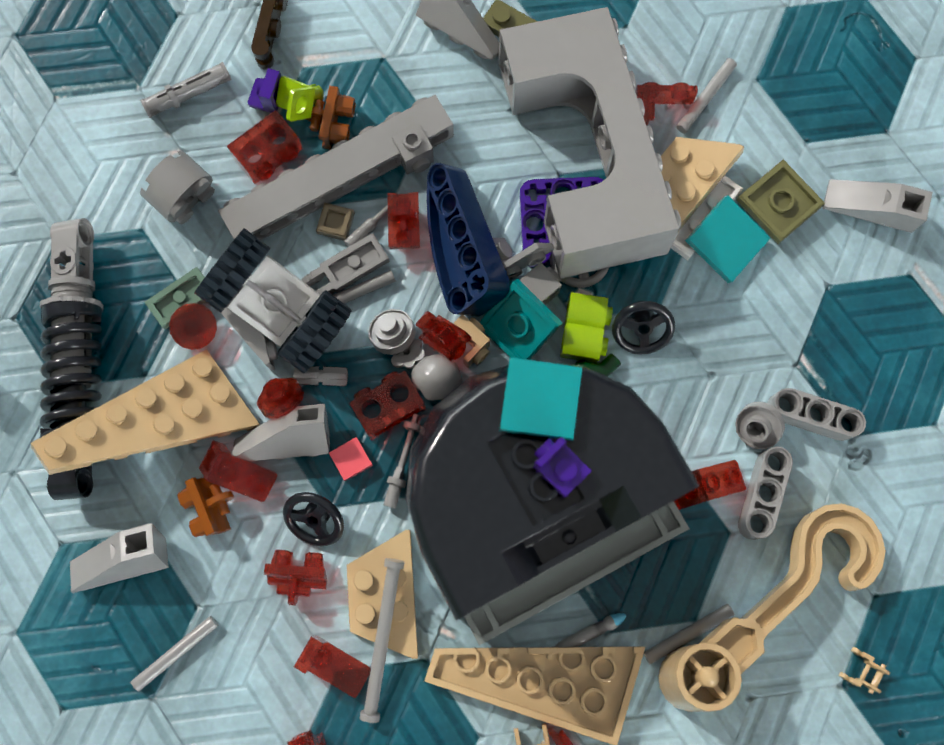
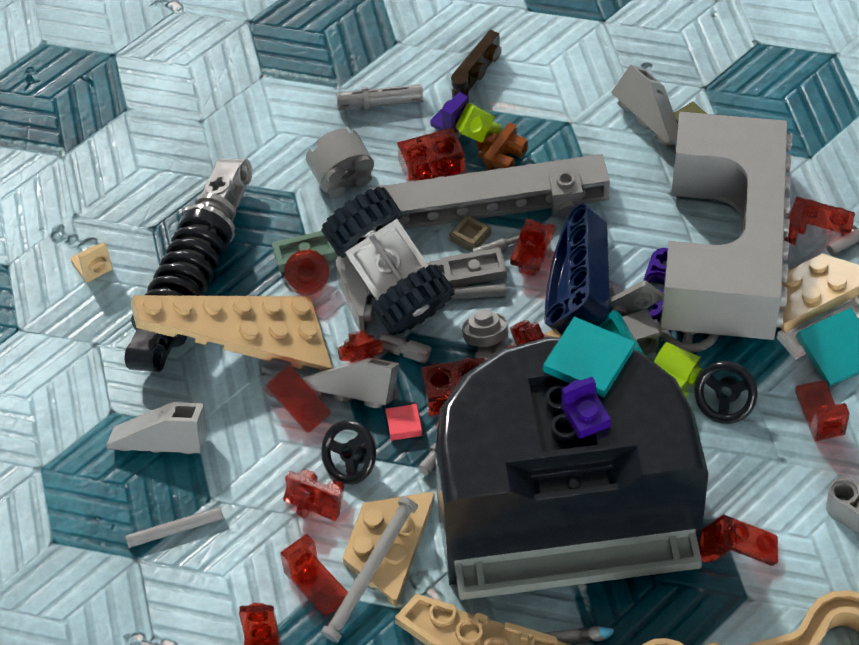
camera: 25 degrees right, 25 degrees down
dark orange hips [177,476,234,537] -> none
light grey plate [735,402,785,449] -> none
light grey beam [738,446,793,540] -> none
none -> clear red bracket [795,380,850,441]

